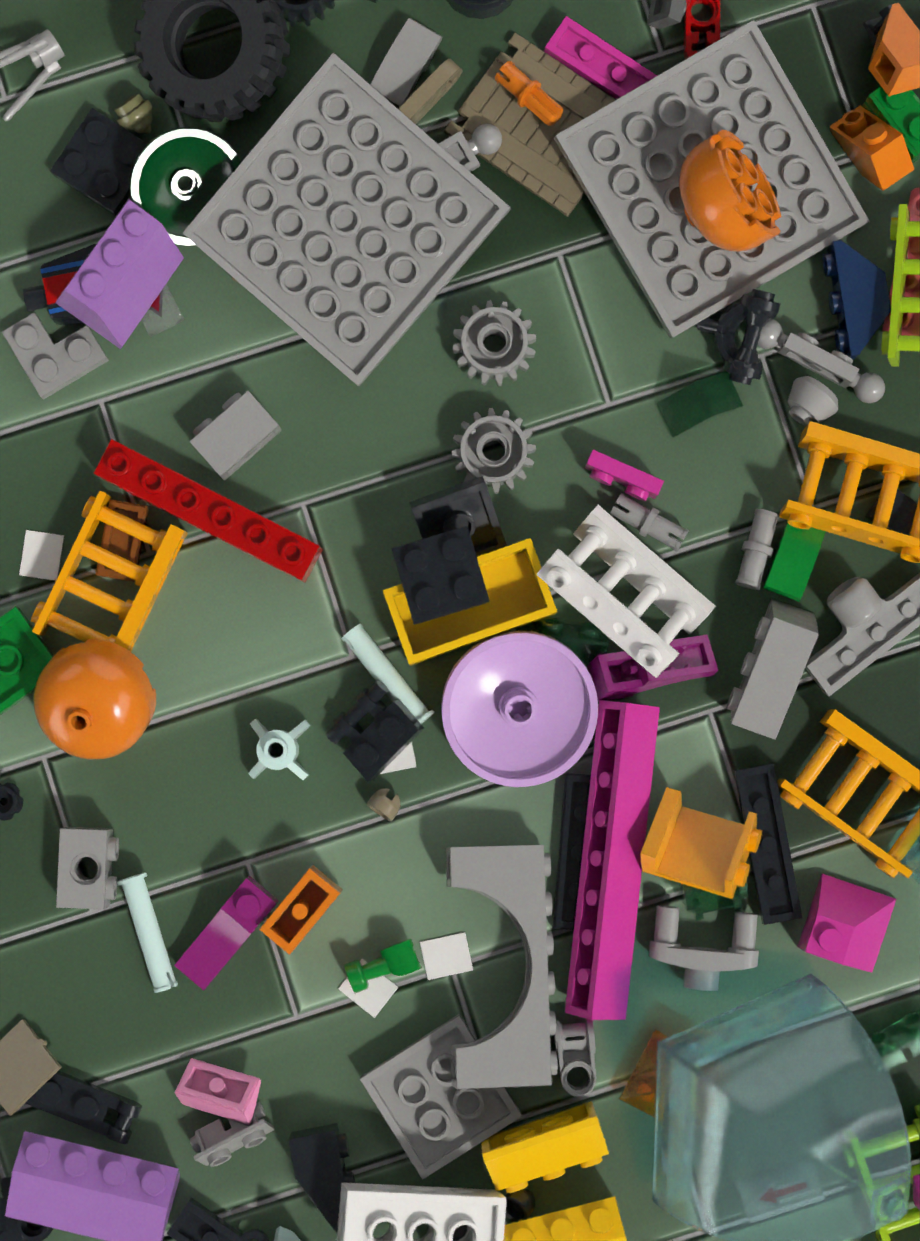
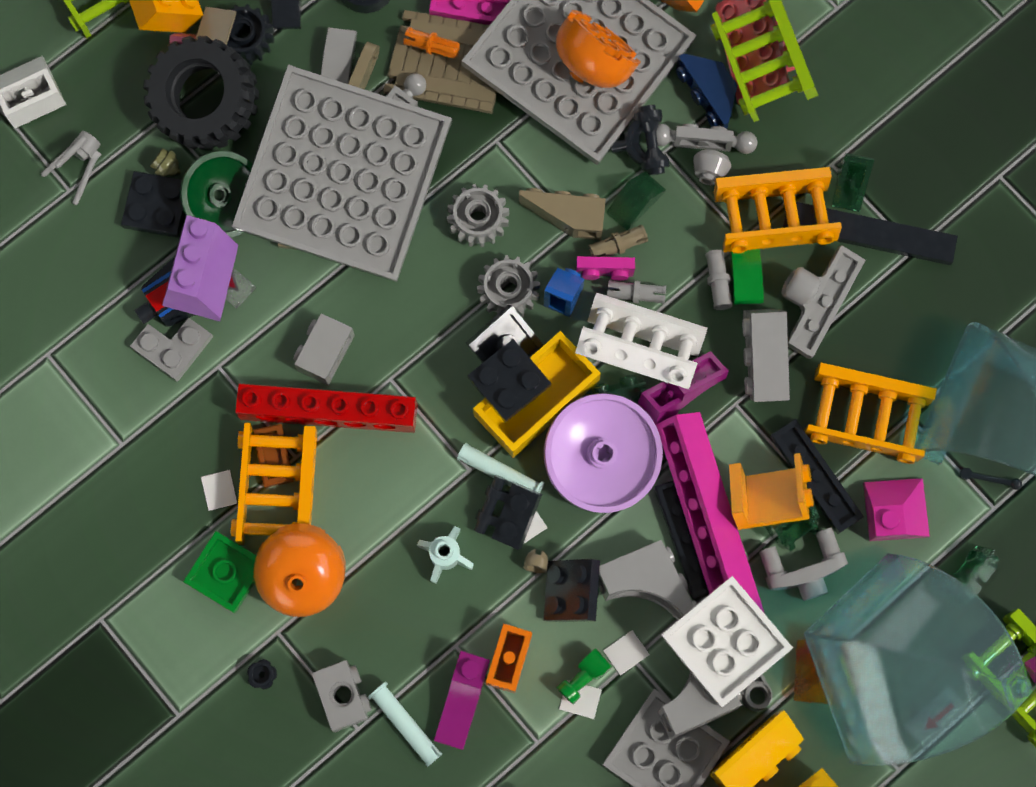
camera: 25 degrees left, 10 degrees down
none -> dark tan slope [519,188,606,240]
none -> black plate [543,559,600,622]
none -> blue slope [544,268,584,317]
none -> dark tan pin [588,224,648,257]
none -> white plate [661,576,793,708]

